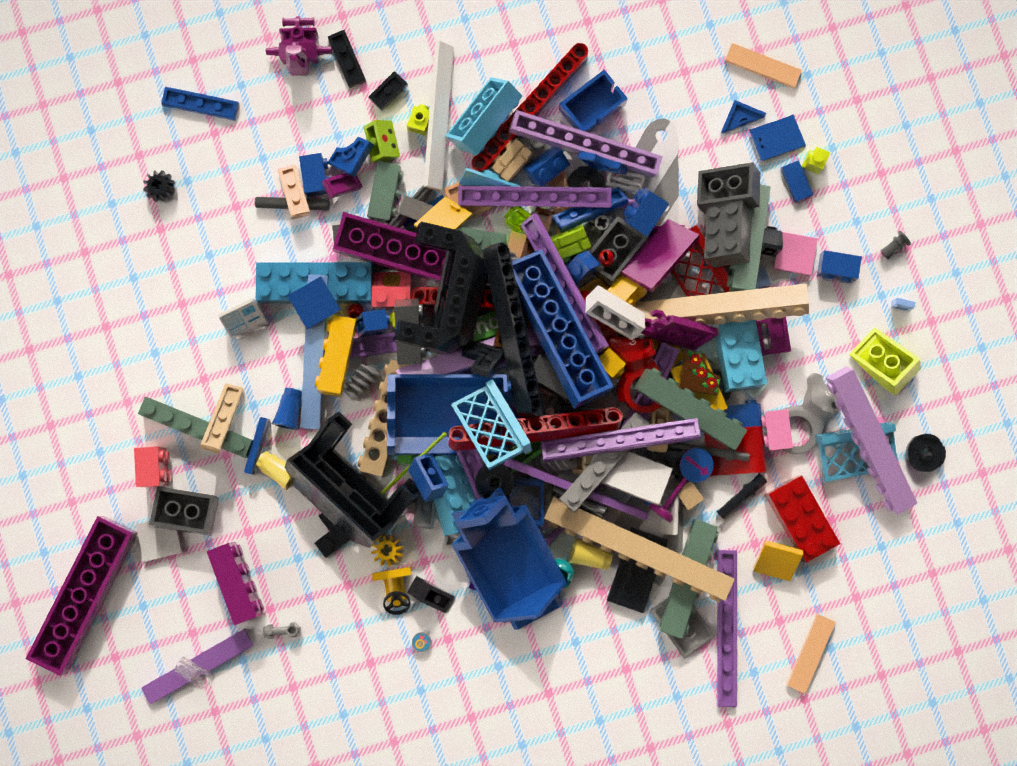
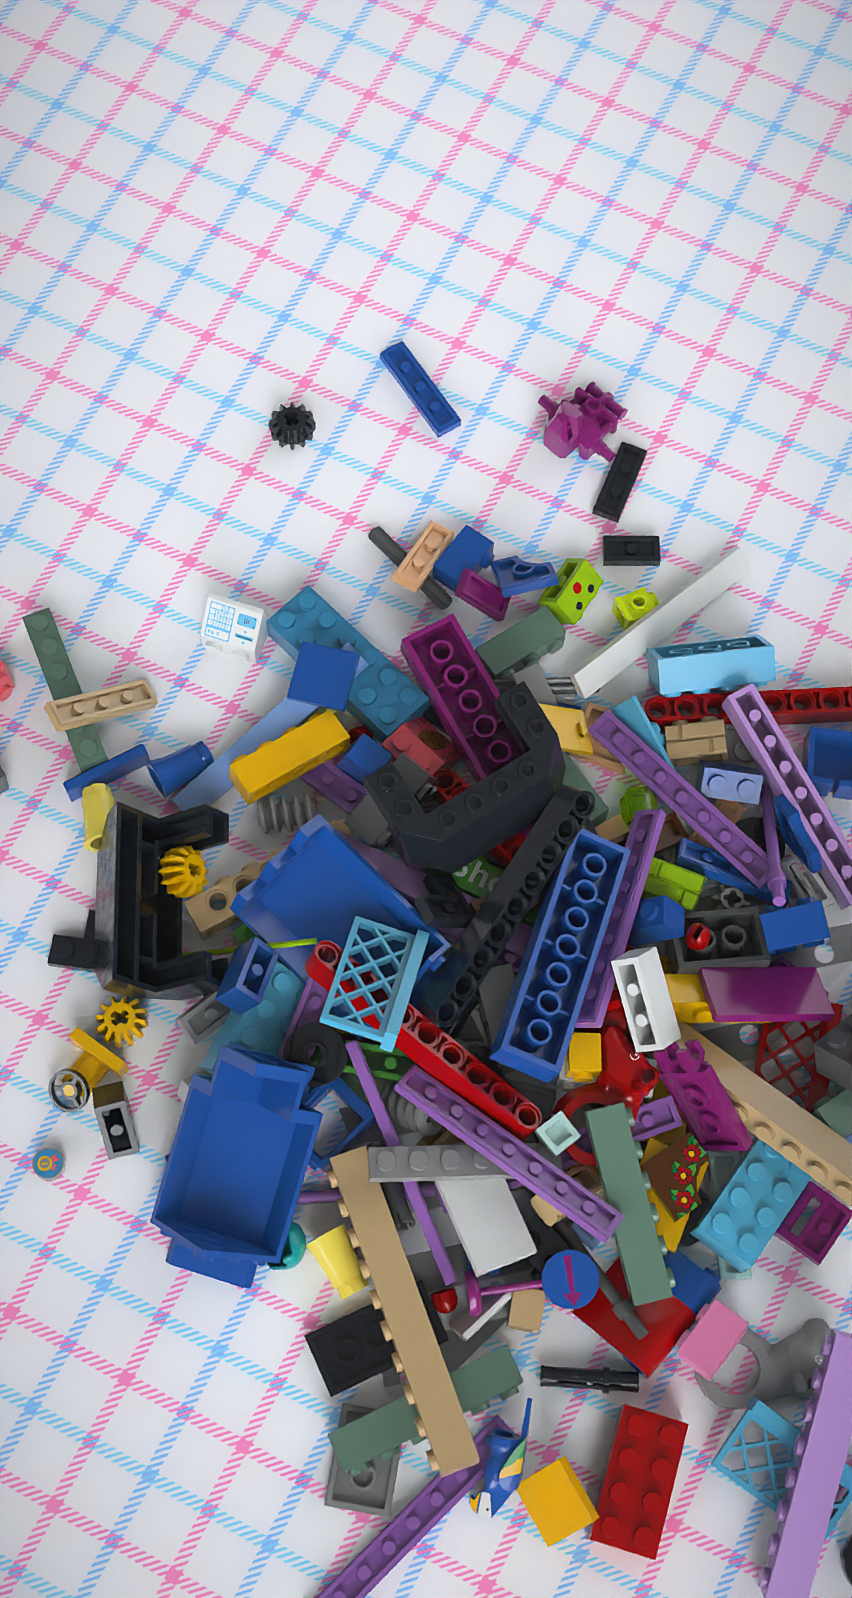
camera: 45 degrees right, 15 degrees down
none -> yellow gear [158,846,209,898]
none -> red hinge [430,1288,458,1314]
none -> blue animal [469,1397,532,1519]
none -> light aqua plate [535,1111,581,1158]
none -> medium lavender bar [760,784,787,906]

